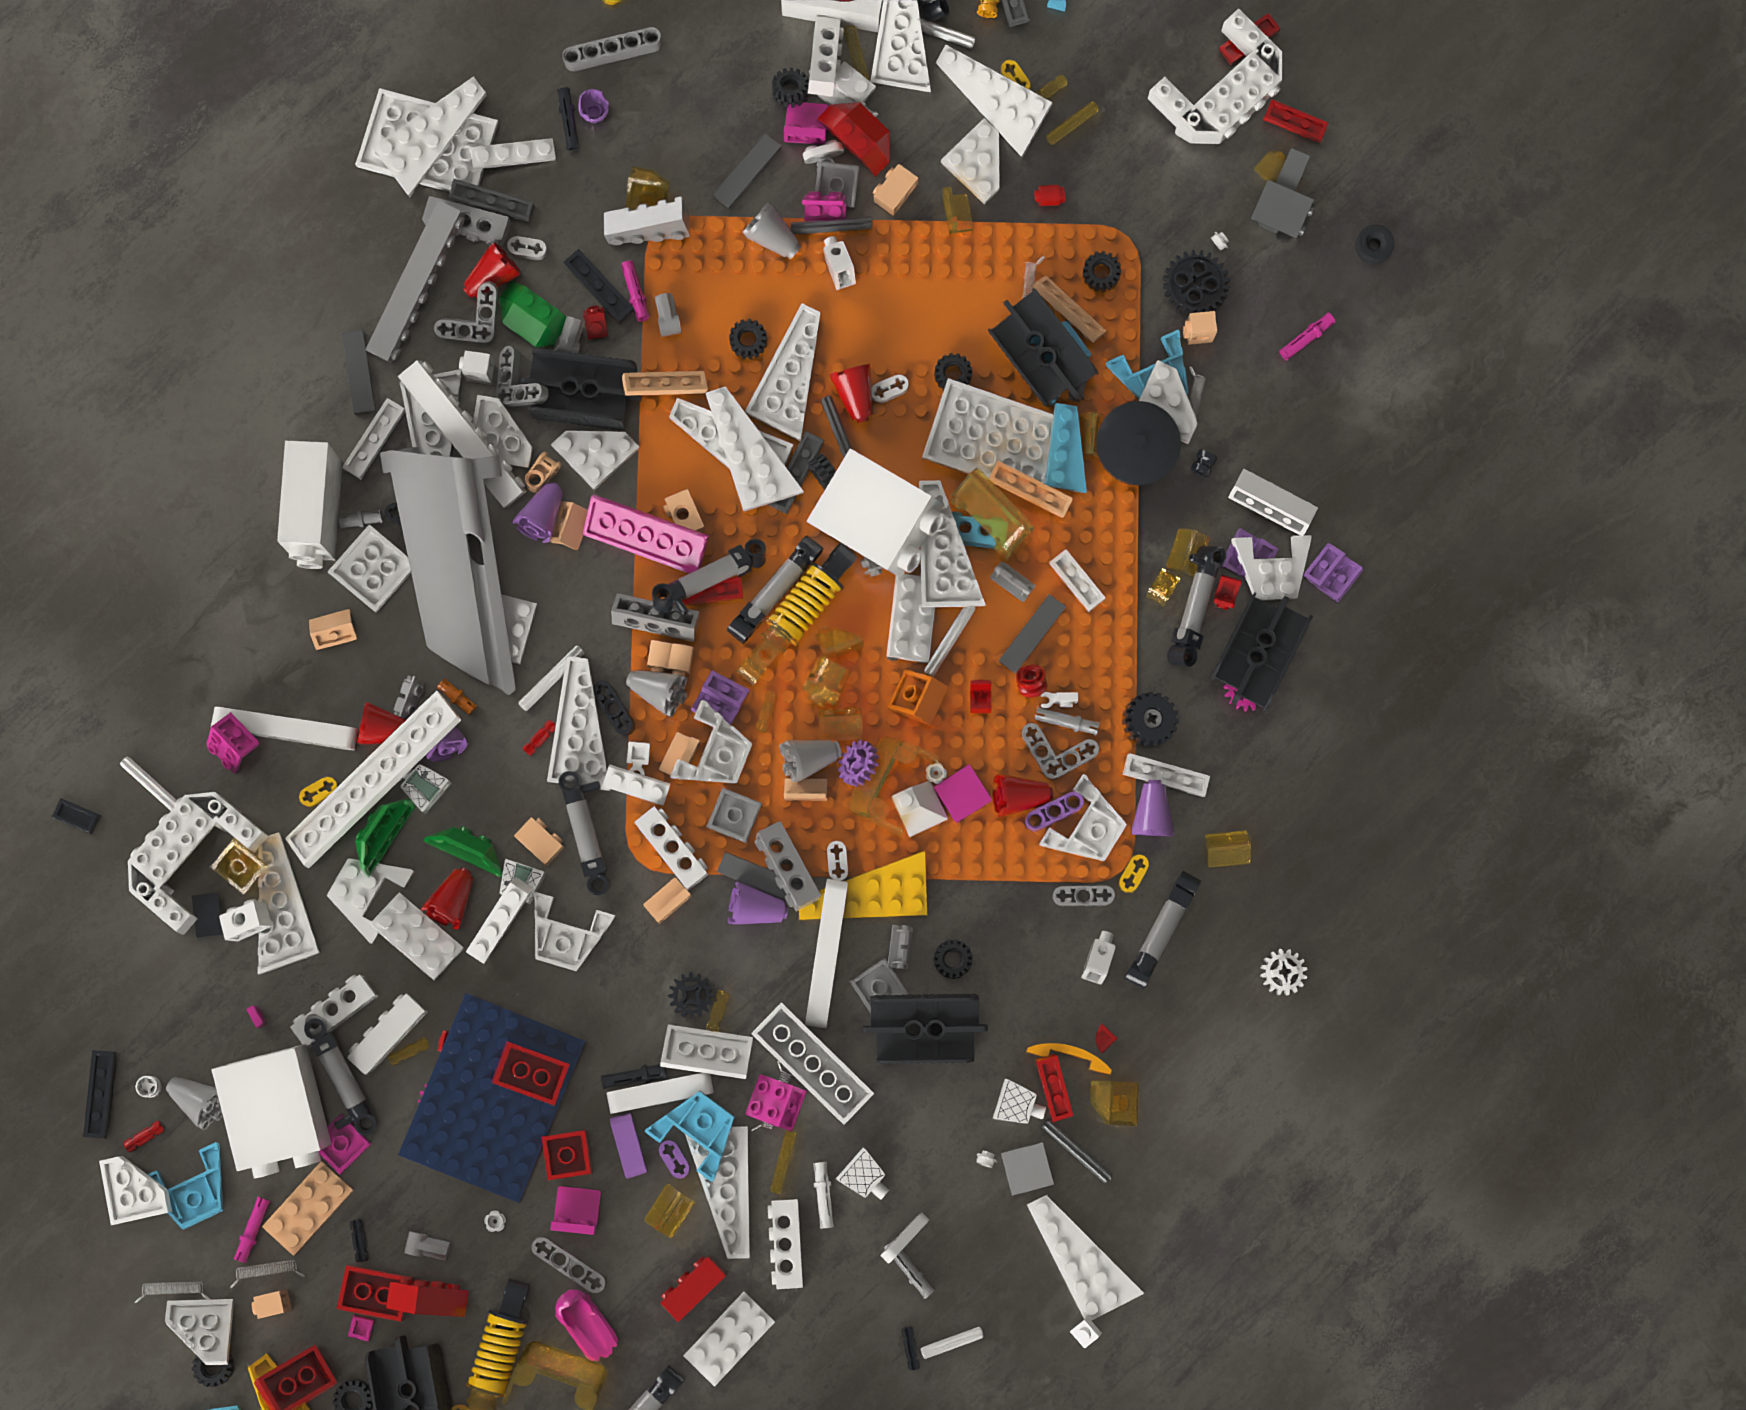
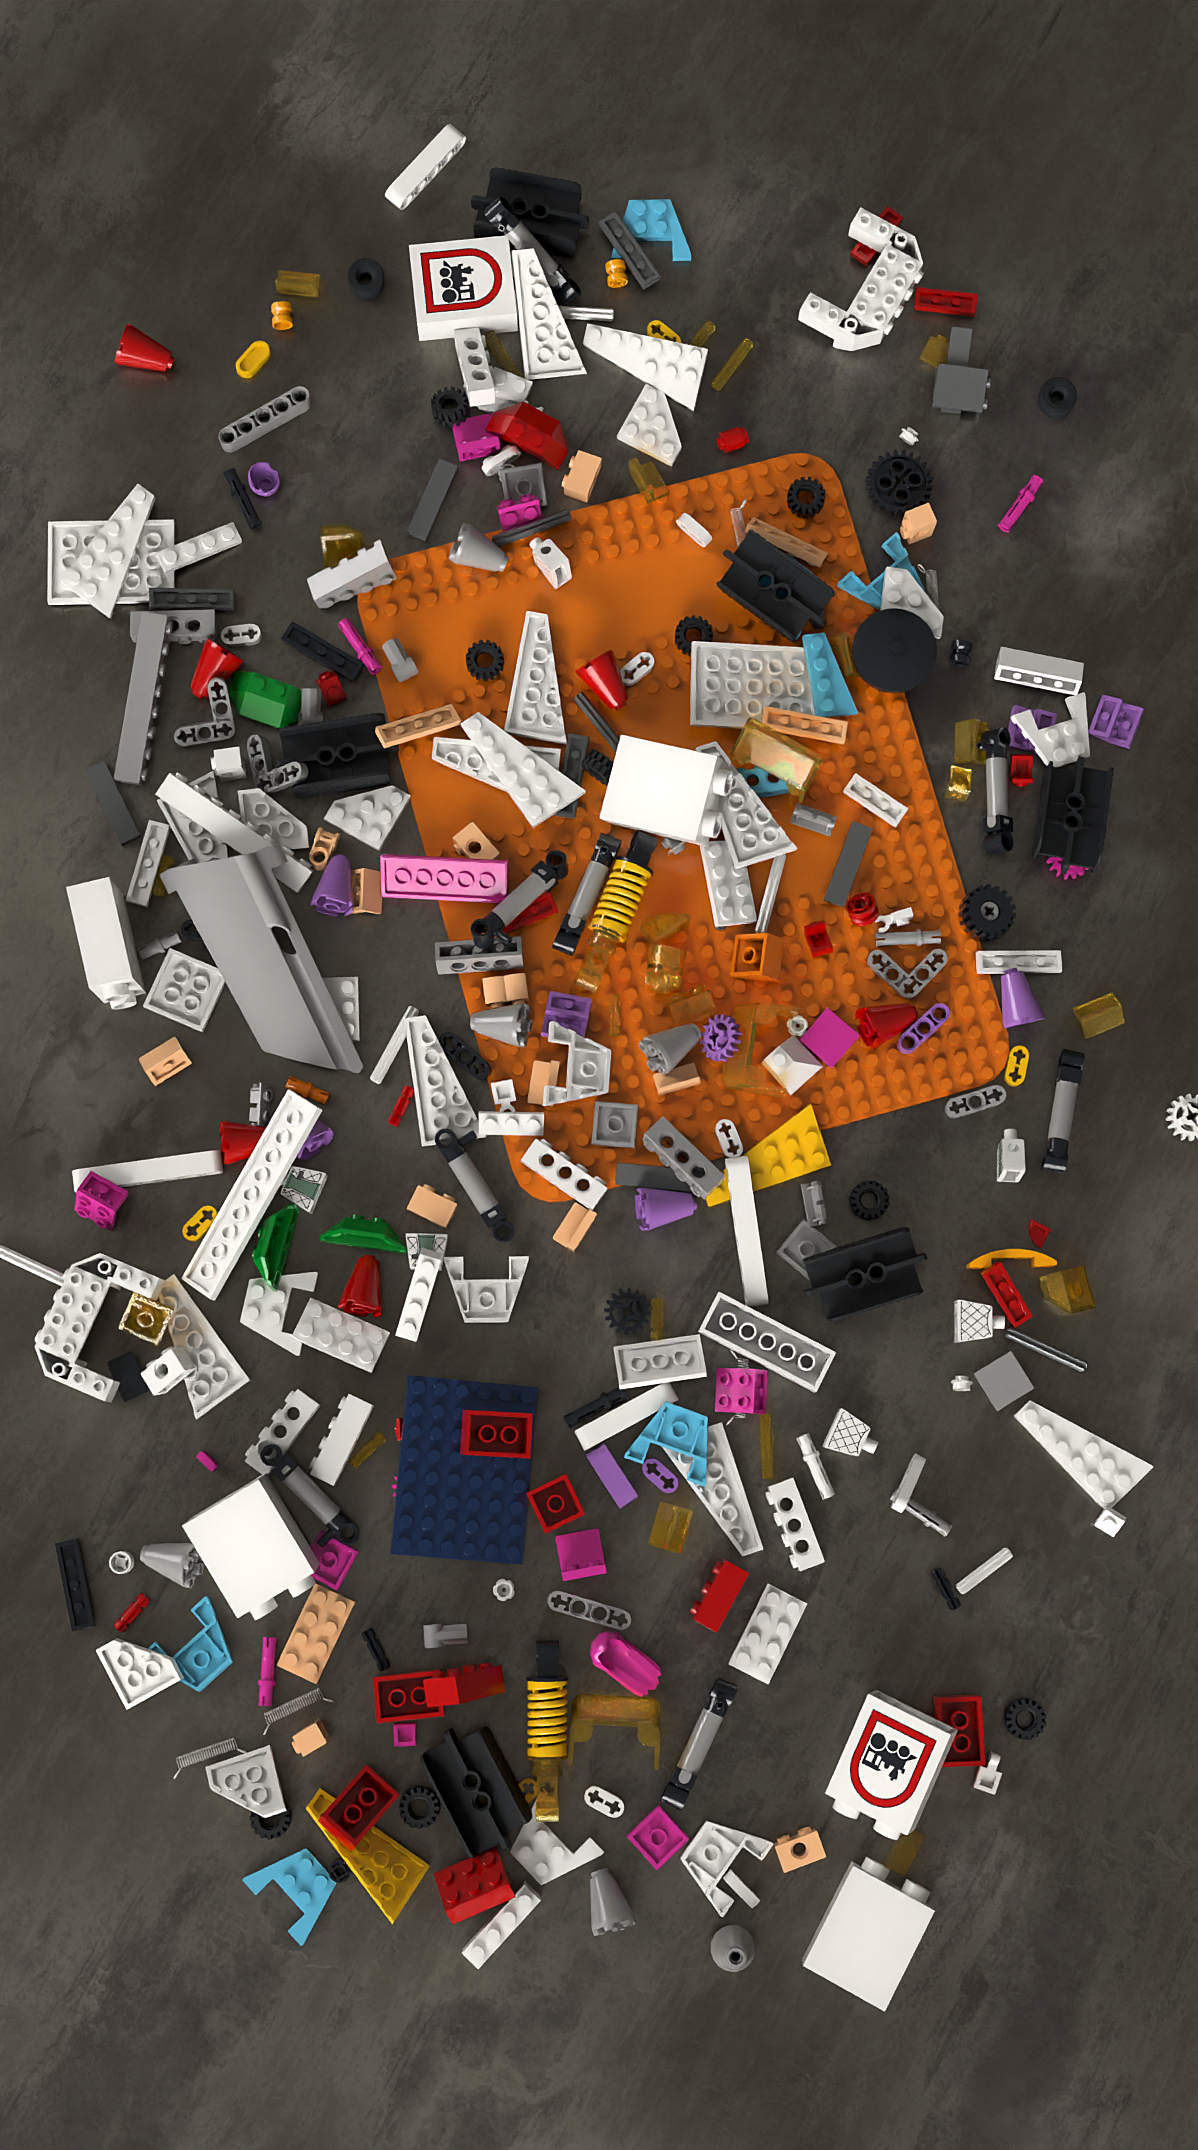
camera: 20 degrees left, 0 degrees up
white wing [1039,774,1127,861] -> none
none -> clear yellow axle [151,855,173,897]
none -> white beam [676,513,713,547]

